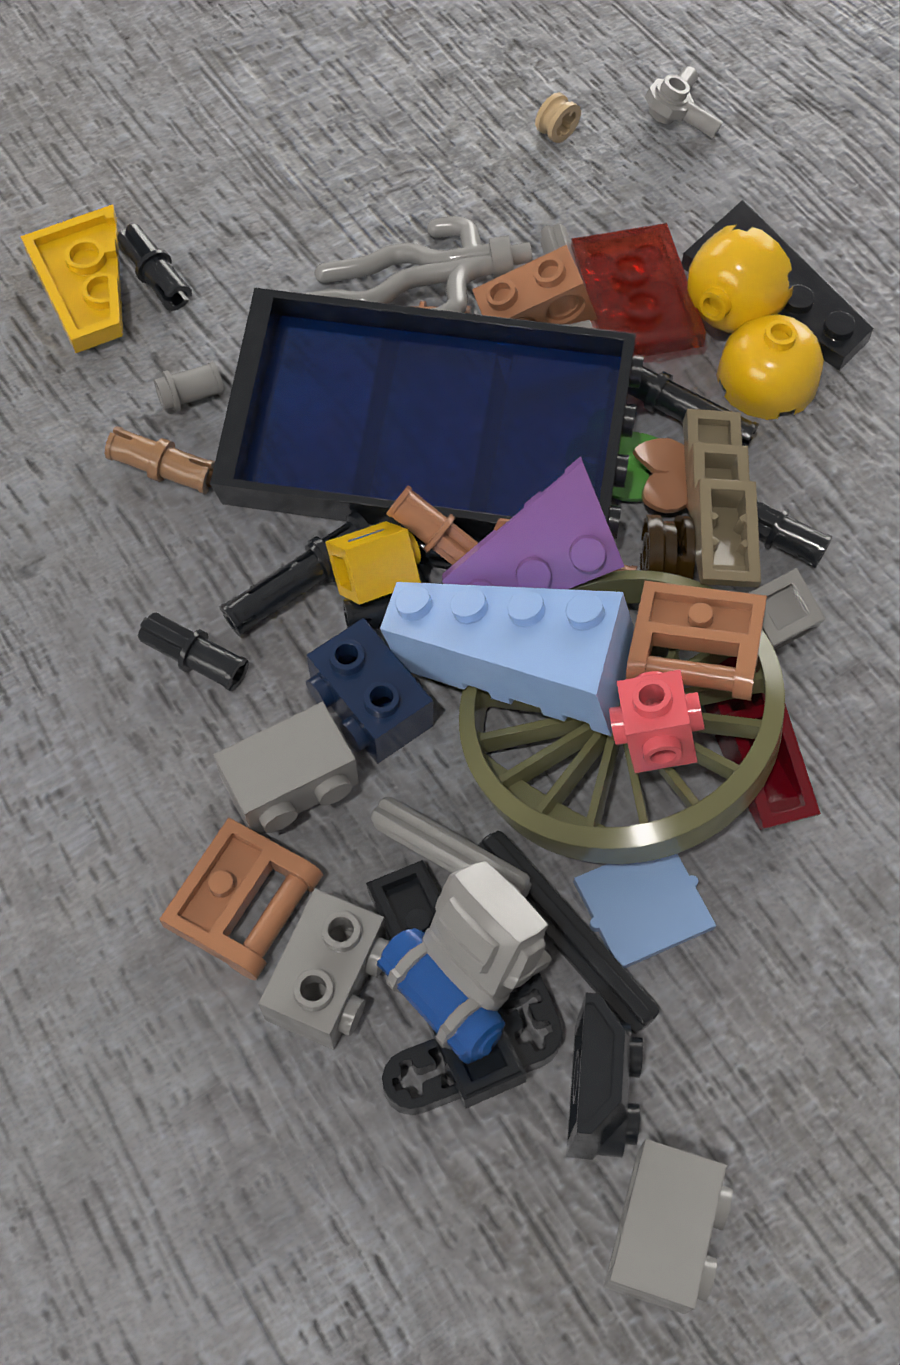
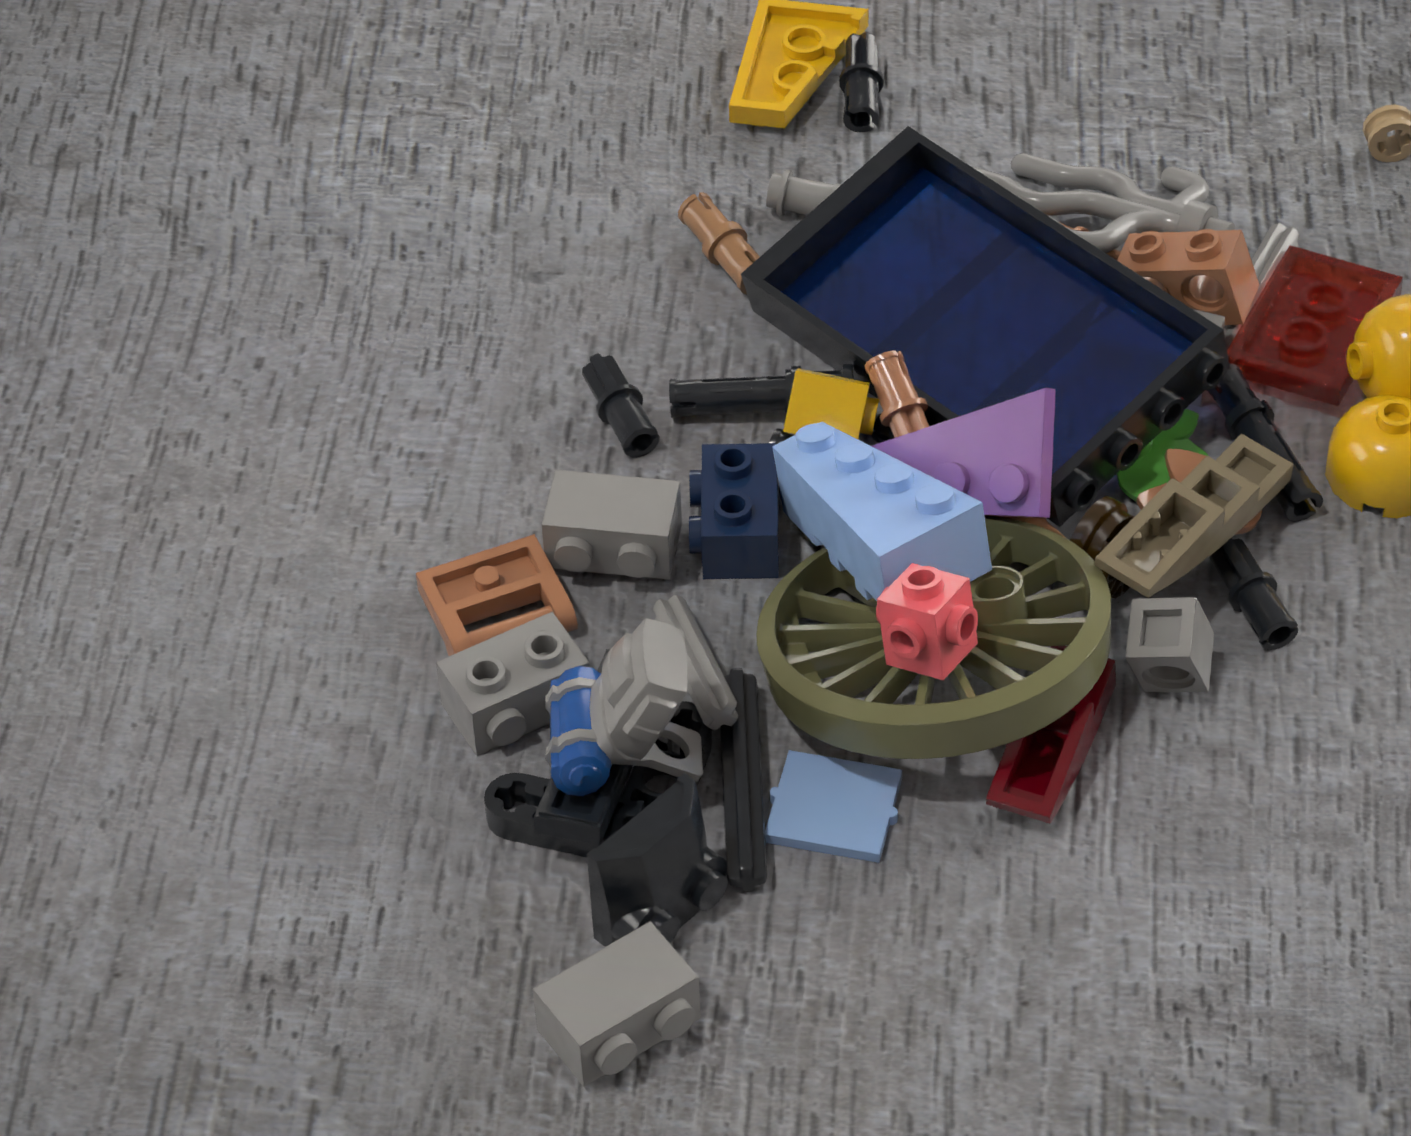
camera: 40 degrees right, 15 degrees down
nougat plate [626,581,767,701] -> none

